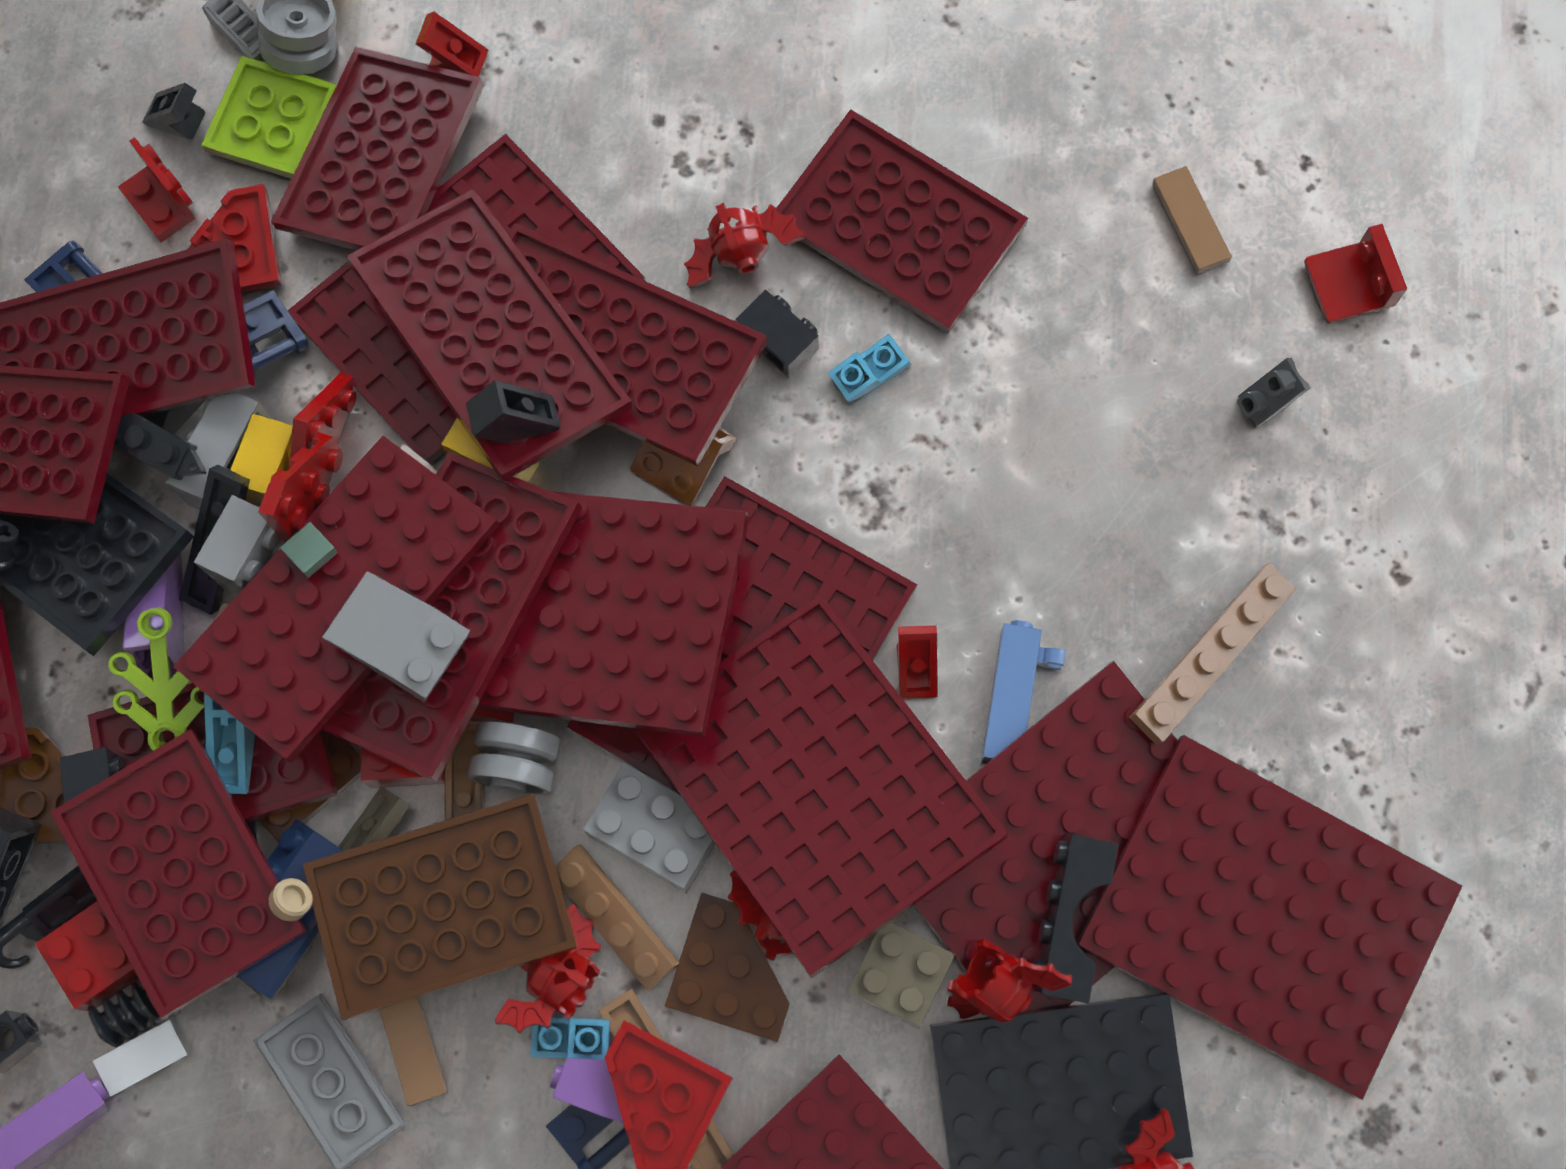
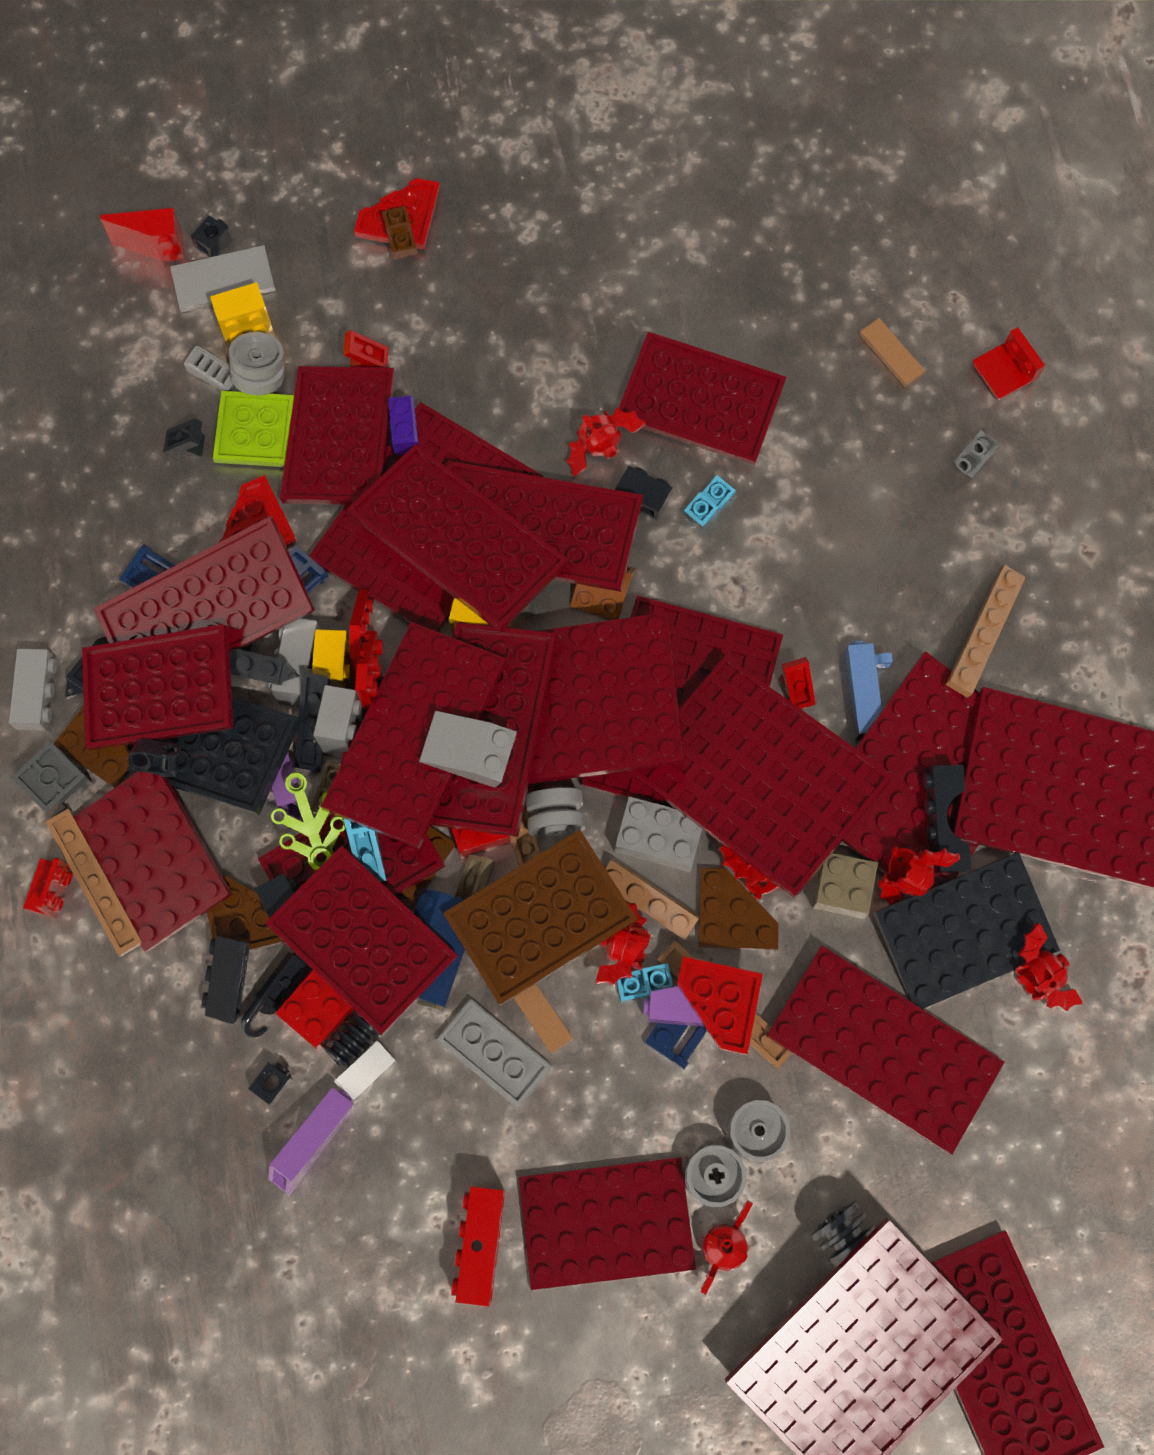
camera: 20 degrees left, 0 degrees up
red bracket [117,137,196,243] -> none
tan tile [269,878,313,921] -> none
sand green tile [280,522,338,578] -> none
black slope [466,380,561,443] -> none
none -> dark purple brick [388,396,419,456]

